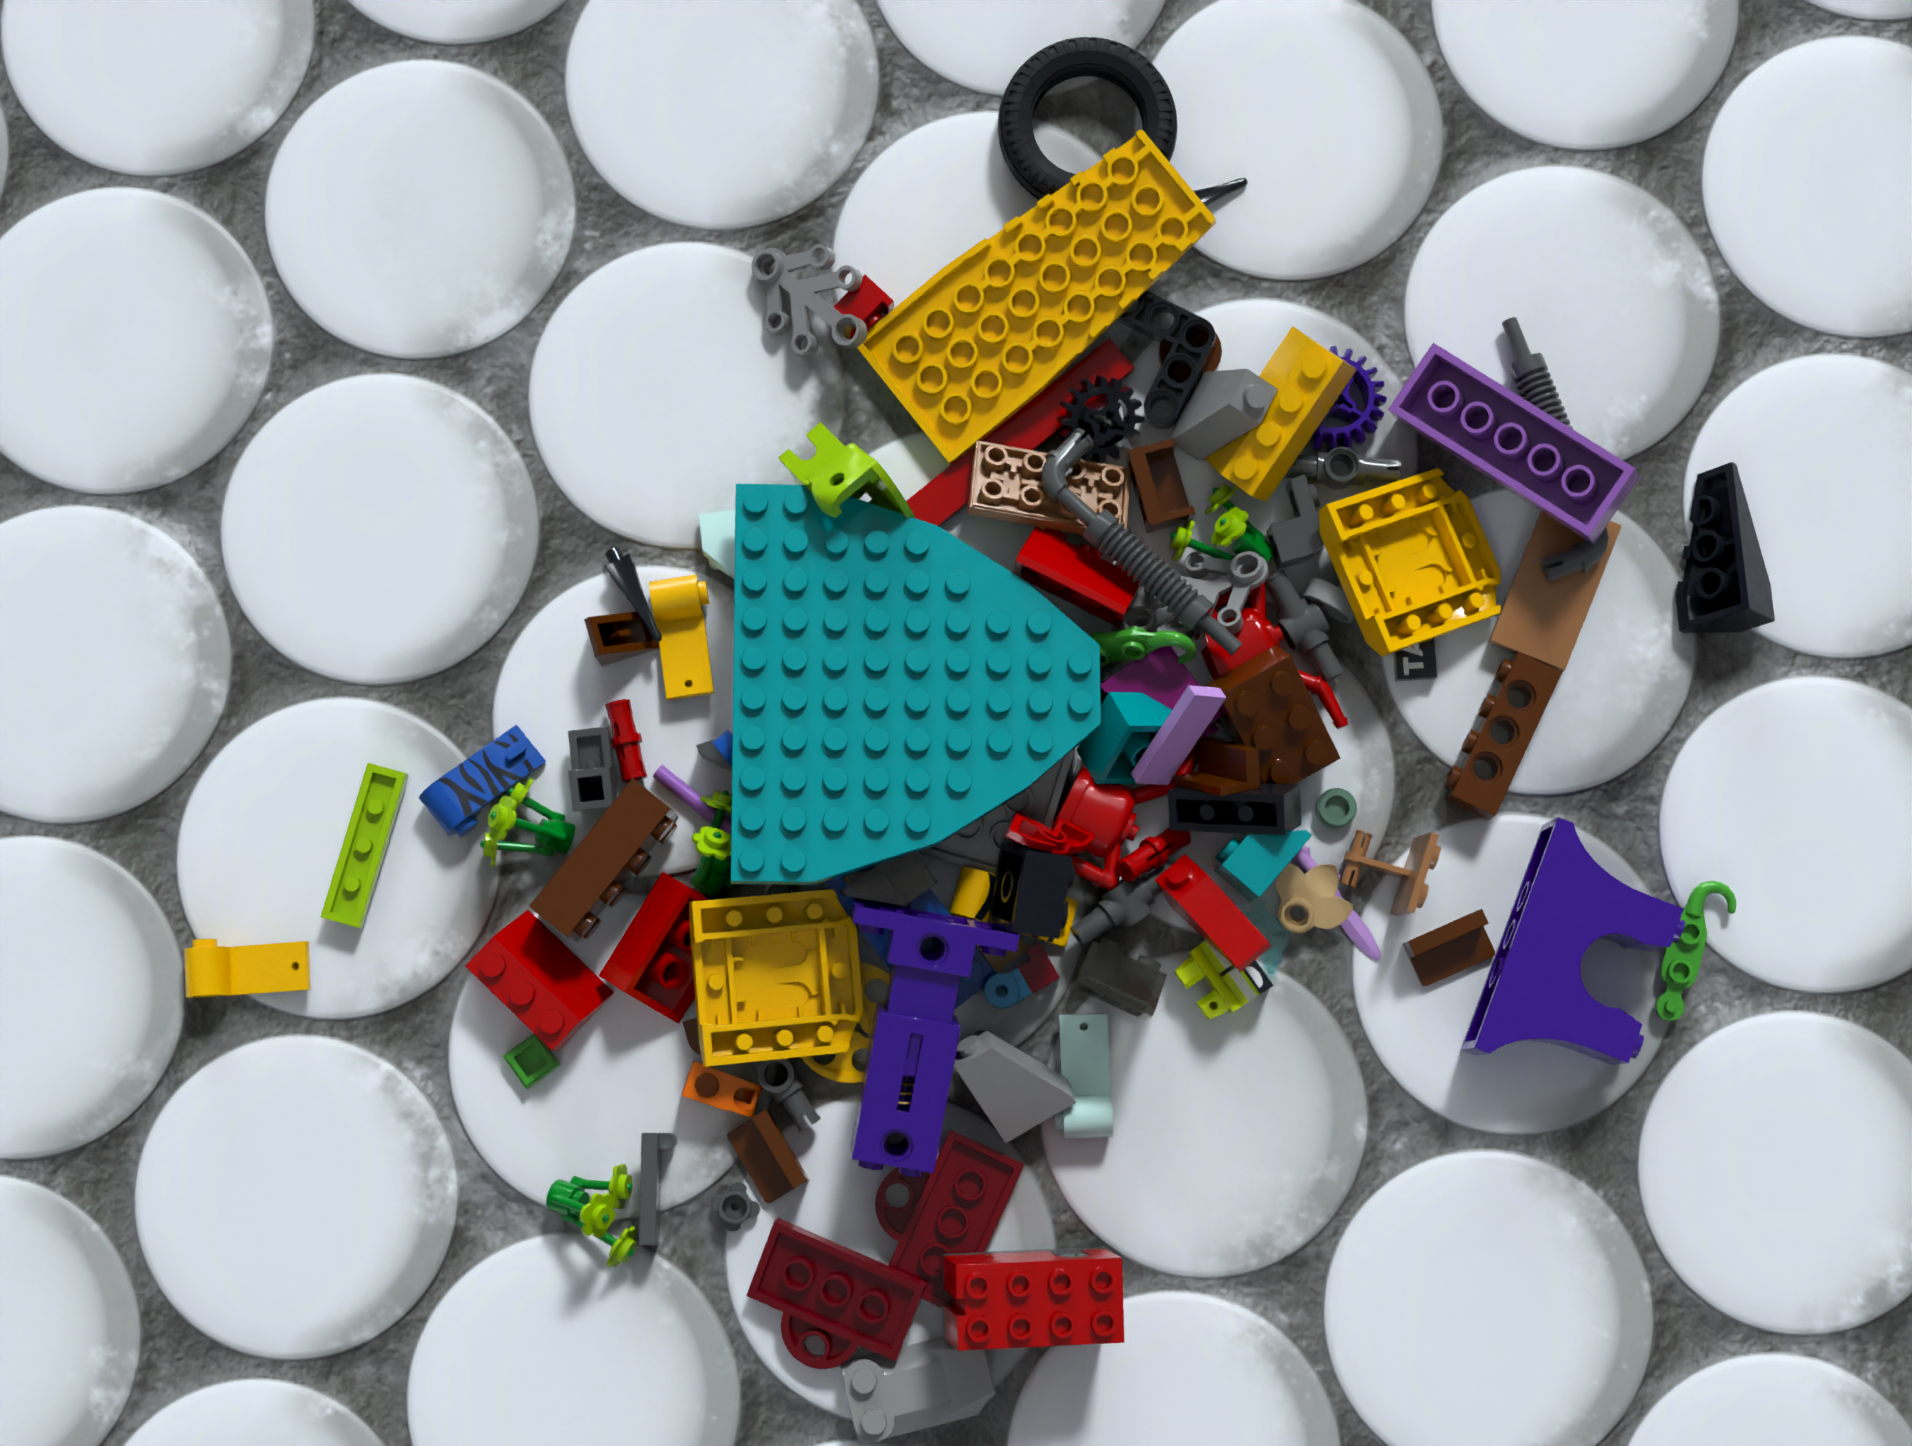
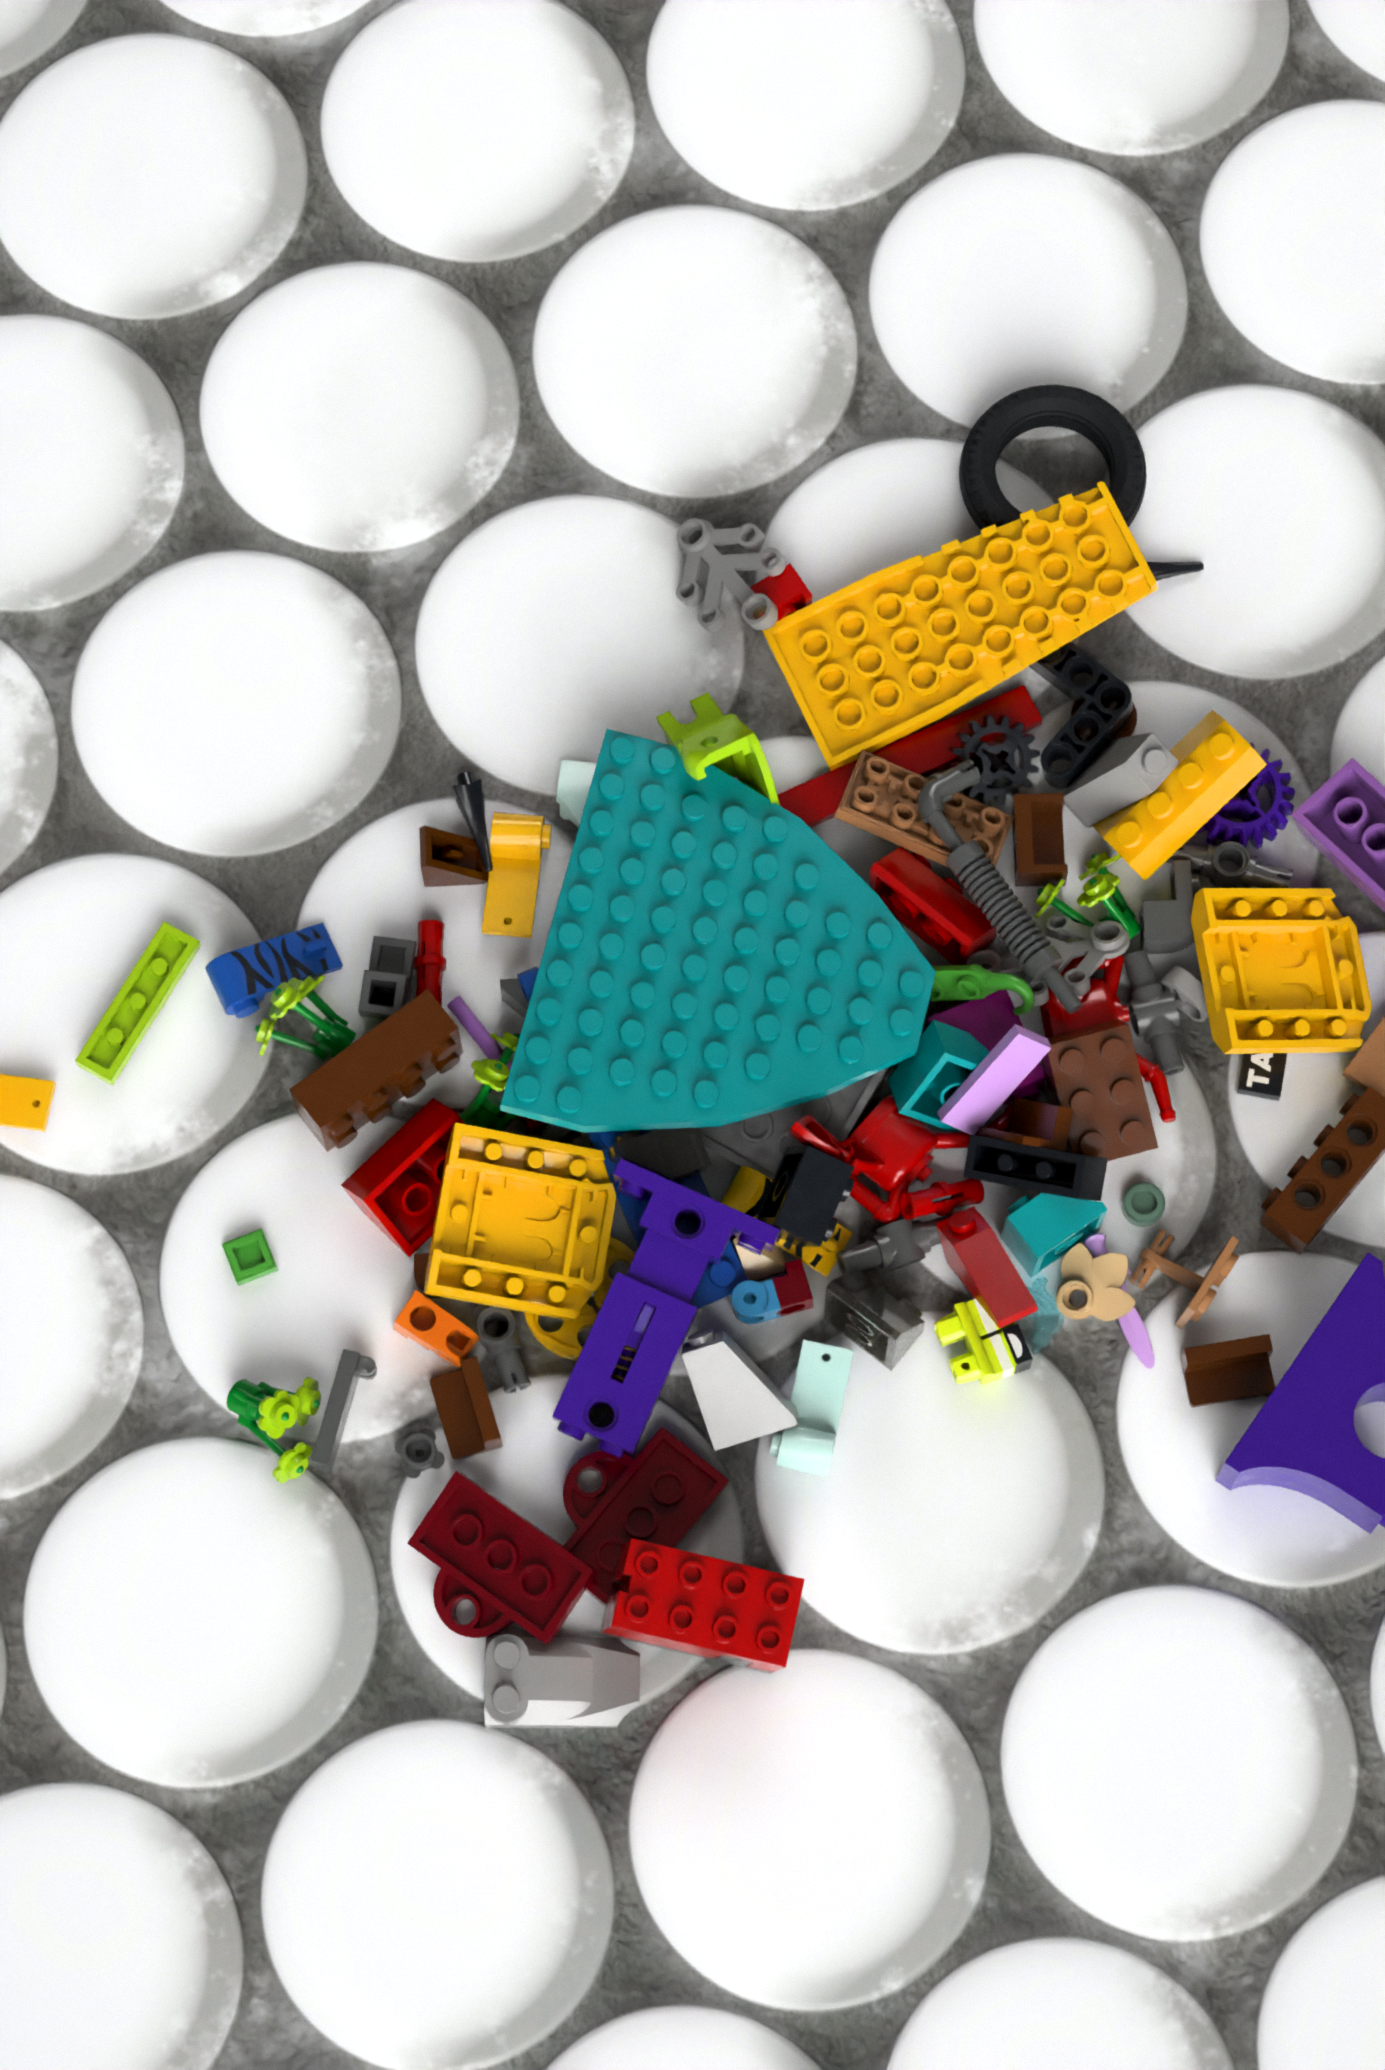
camera: 15 degrees right, 10 degrees down
red slope [465,910,615,1052] -> none

